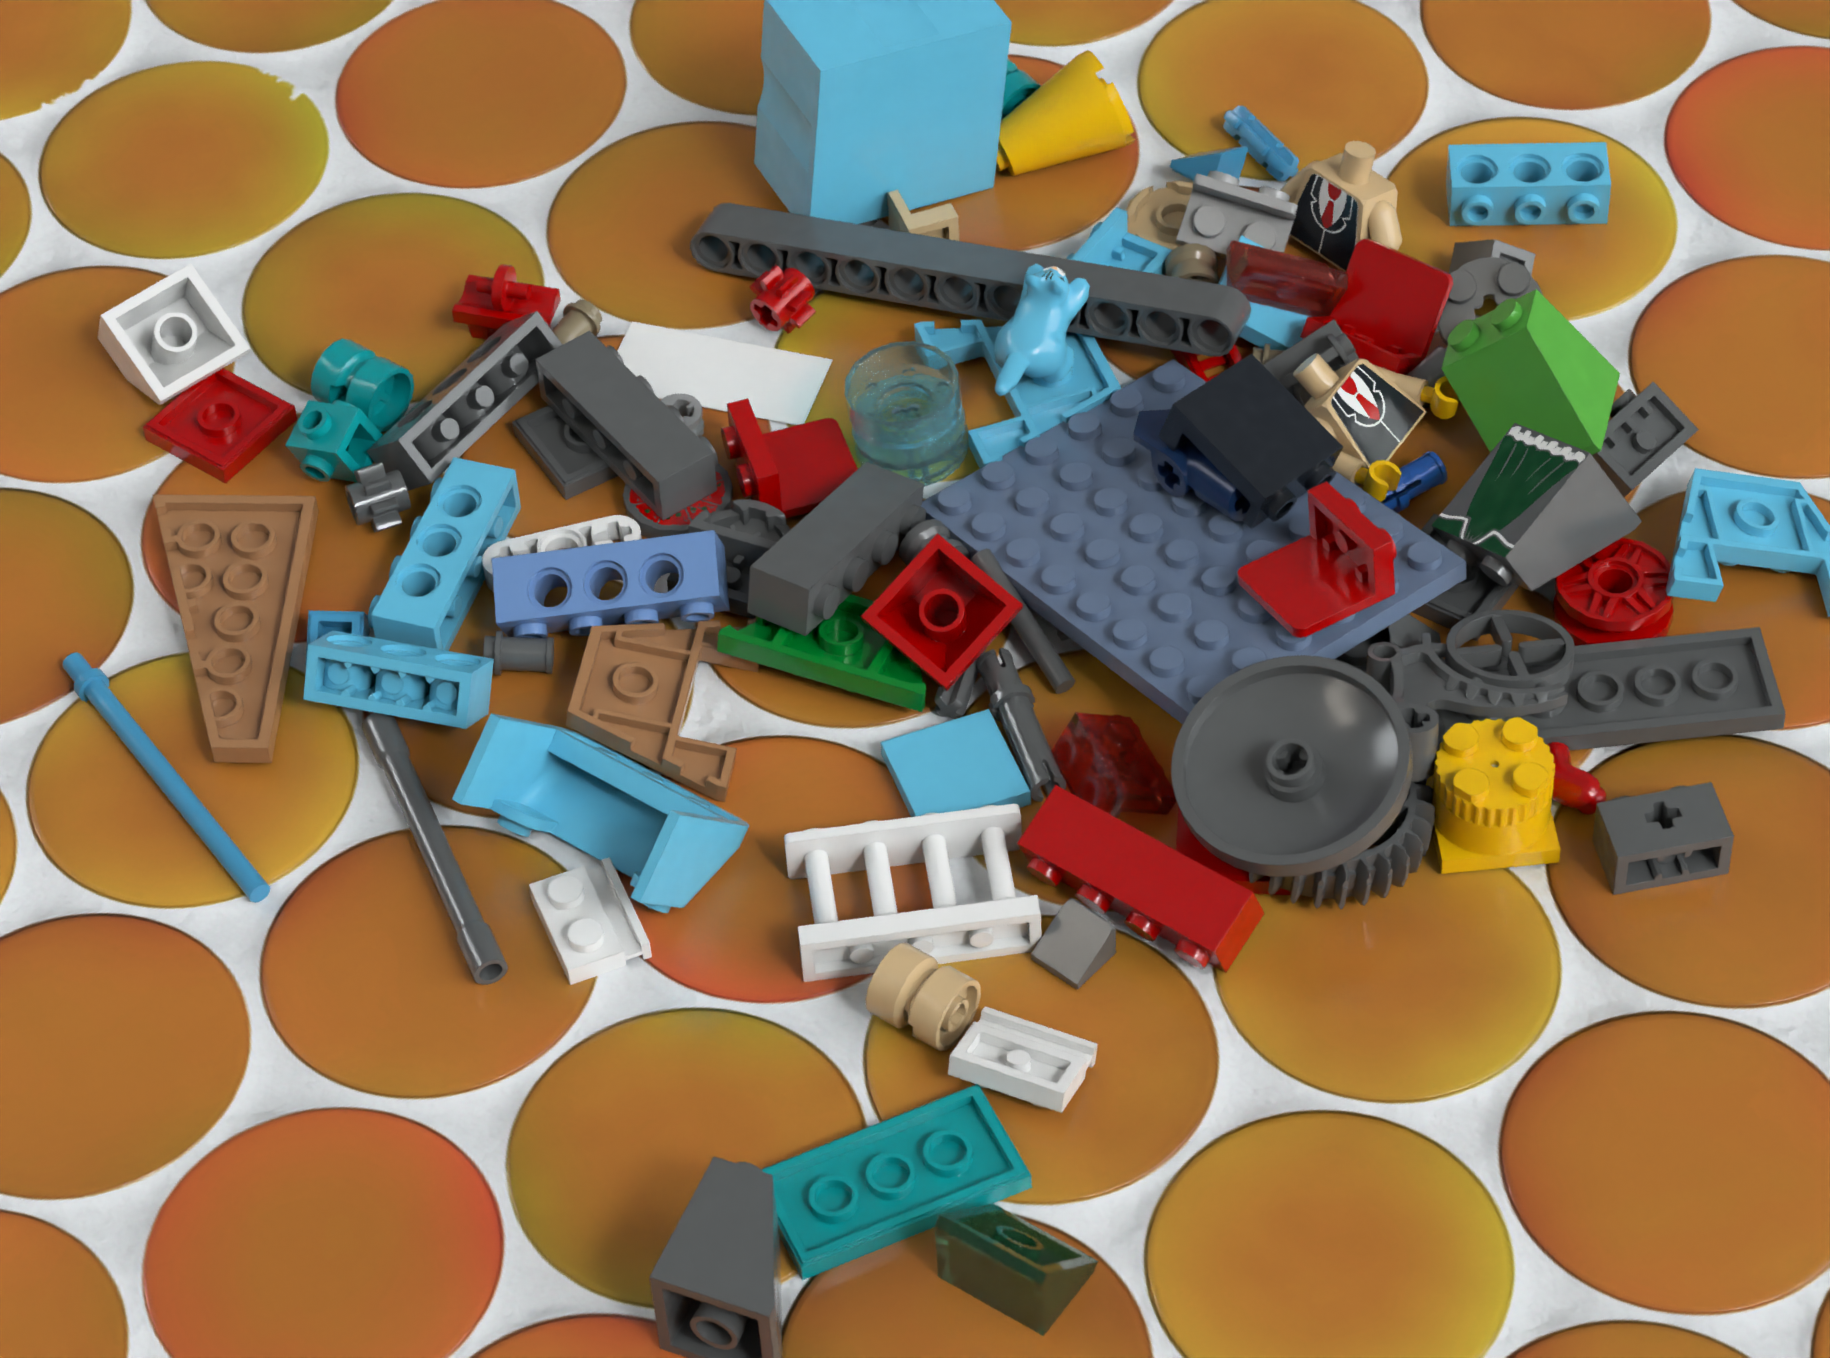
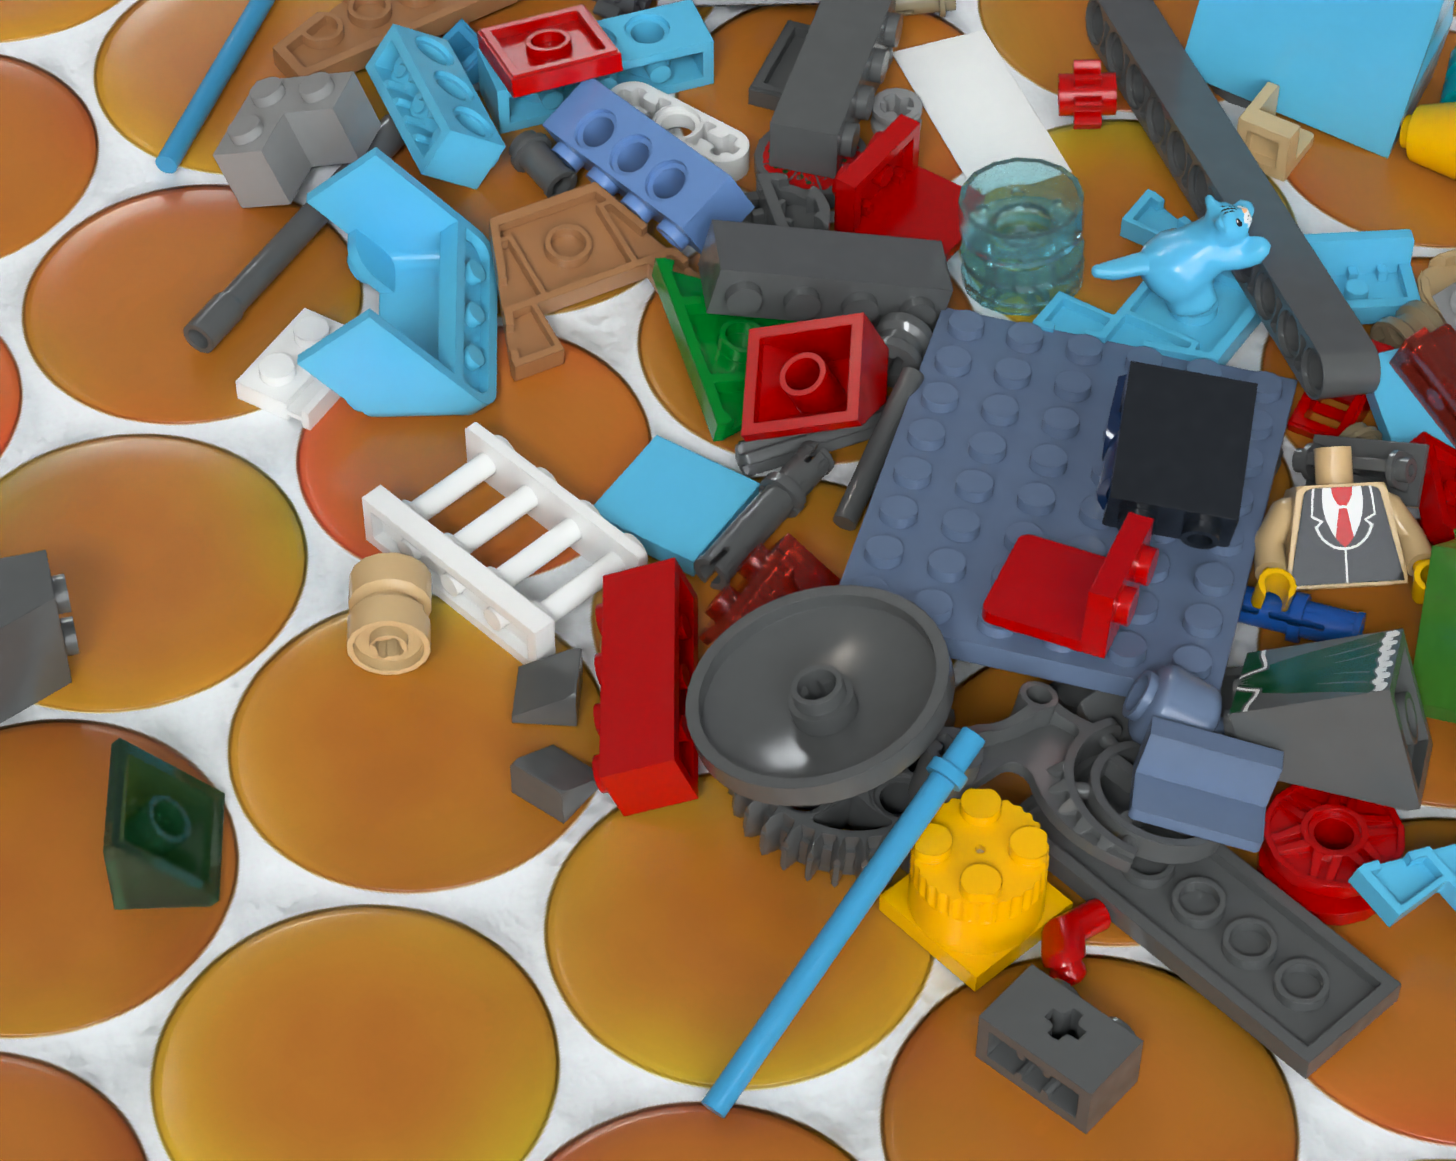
camera: 50 degrees right, 0 degrees up
teal tile [761,1084,1032,1280] -> none
white plate [948,1006,1098,1113] -> none
none -> light grey brick [213,71,381,208]
none -> red tile [477,4,623,98]
none -> dark grey slope [510,745,598,824]
none -> dark azure bar [701,727,986,1119]
none -> sand blue head [1122,664,1225,745]
none -> sand blue panel [1128,716,1284,853]

